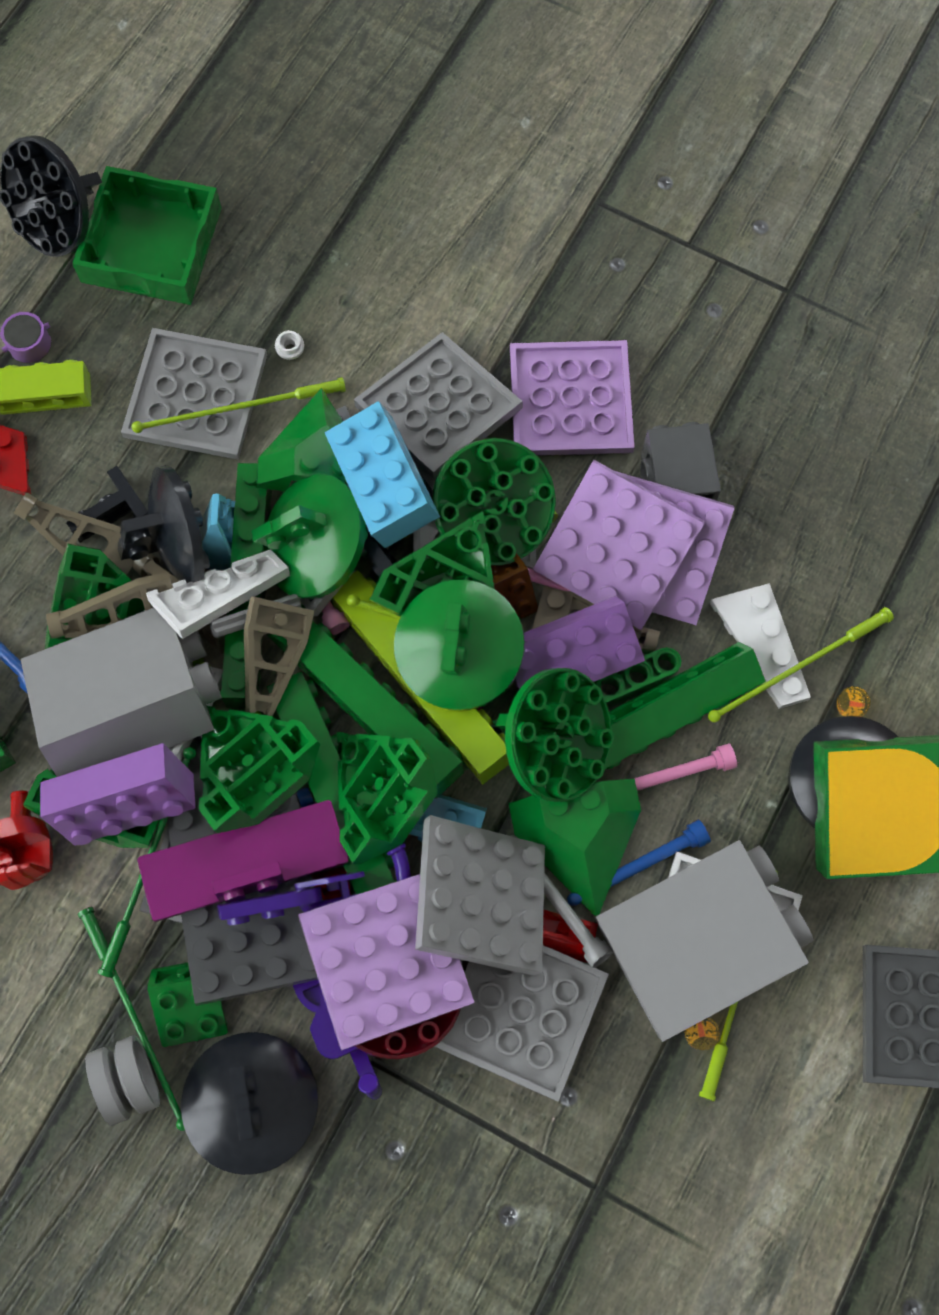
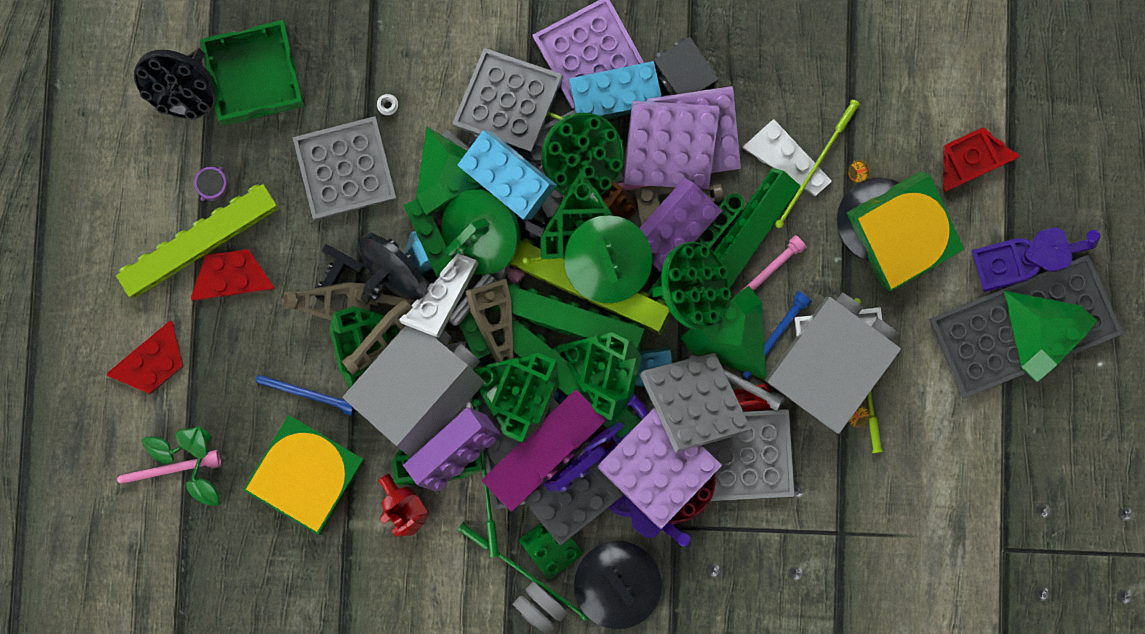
camera: 25 degrees left, 10 degrees up
lime piece [131,377,346,433] -> none
none -> medium azure brick [569,61,662,119]

